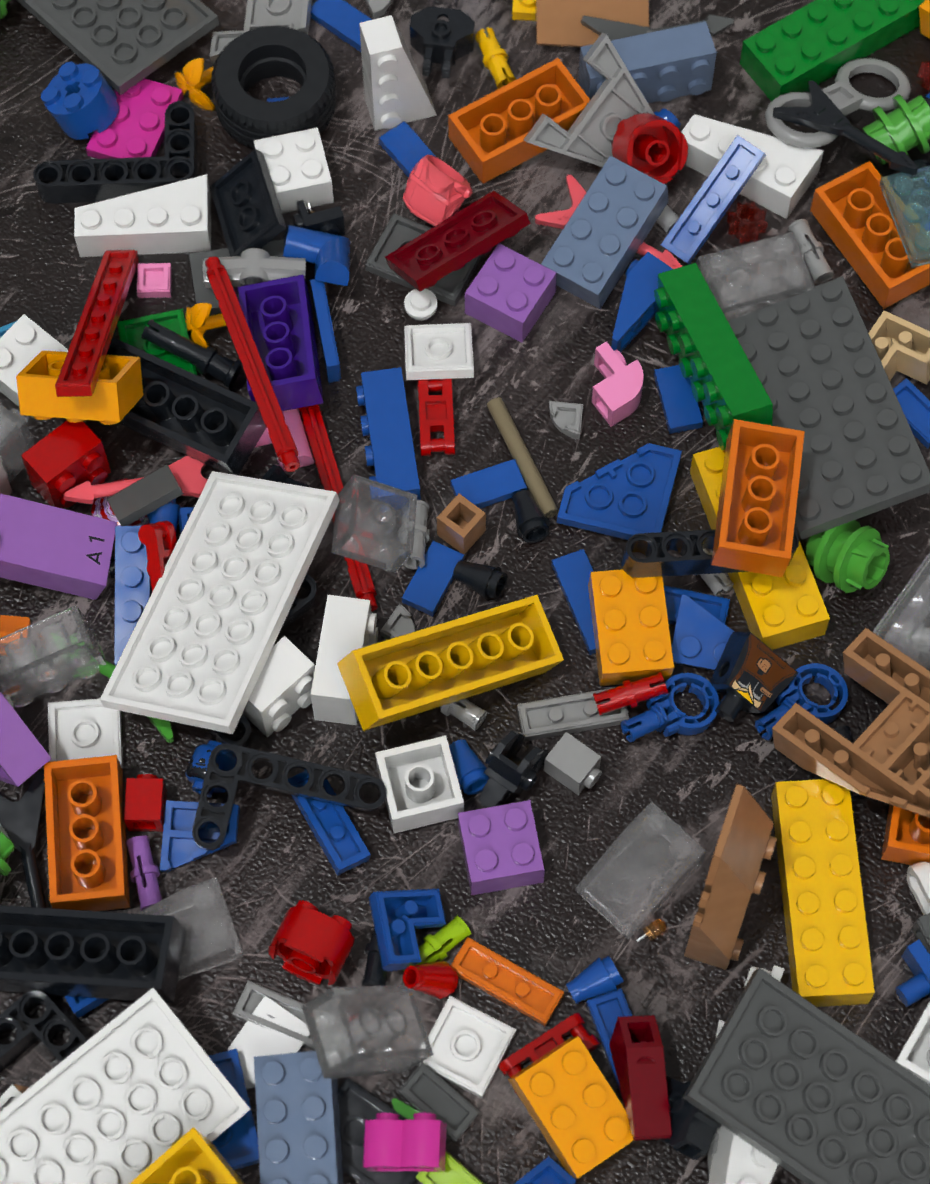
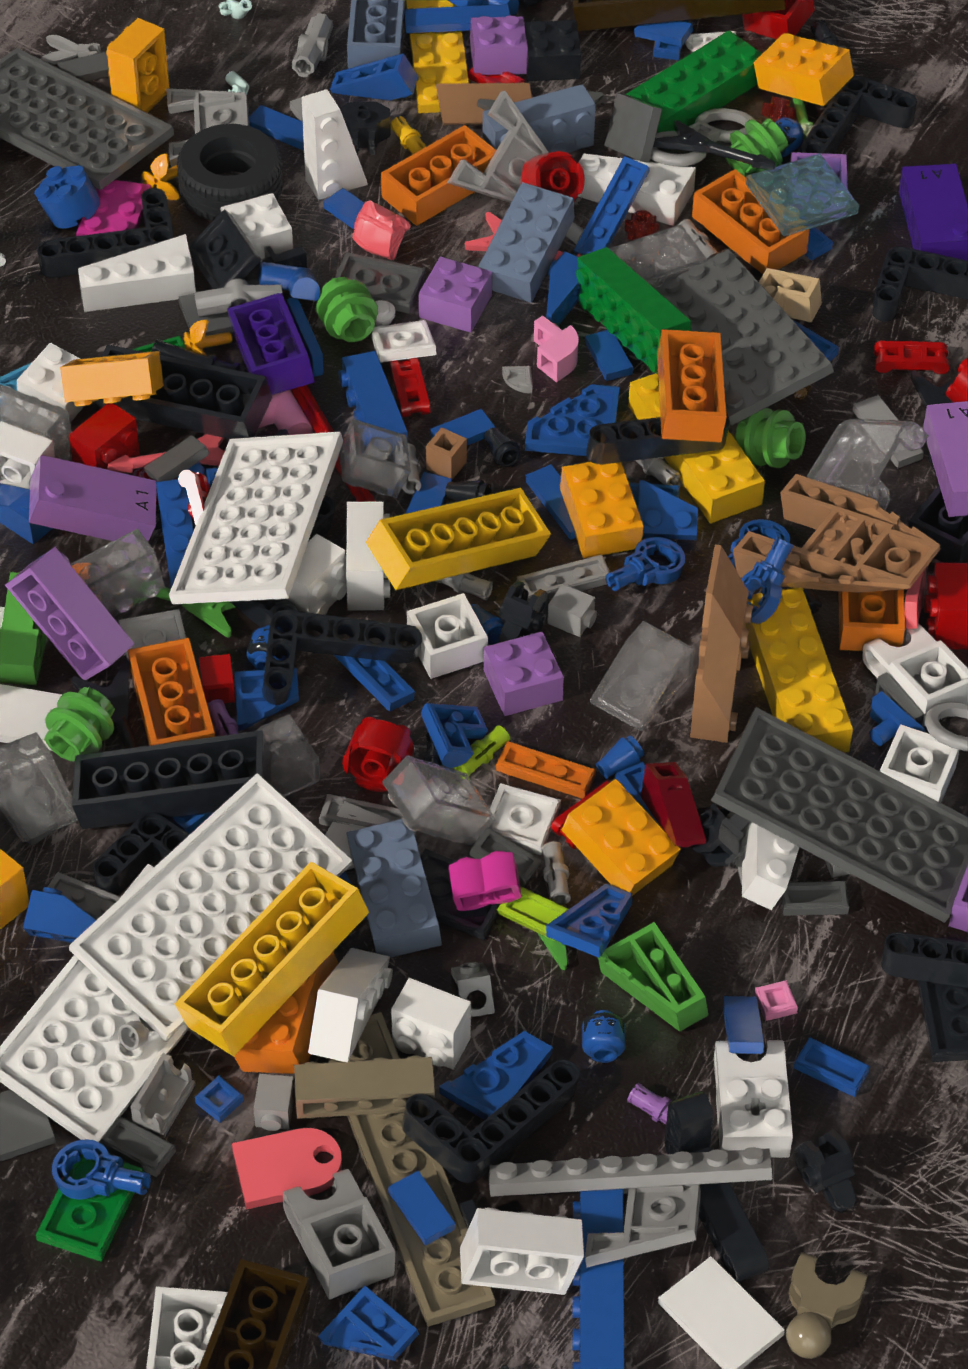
camera: 10 degrees left, 15 degrees down
red tile [55,250,139,397] -> none
bright pink tile [137,263,172,298] -> none
red piece [205,256,300,472] -> none
dark red plate [385,190,530,291] -> none
red cone [403,961,458,999] -> none
dark tan piece [487,397,559,519] -> none
red pin [593,672,668,716] -> none
clear orange piece [637,919,666,942] -> none
torso [711,632,798,722] -> none
none -> bright green piece [316,277,378,342]
none -> light grey pin [542,841,571,905]
none -> dark grey tile [604,93,662,163]
none -> blue pin [742,536,794,624]

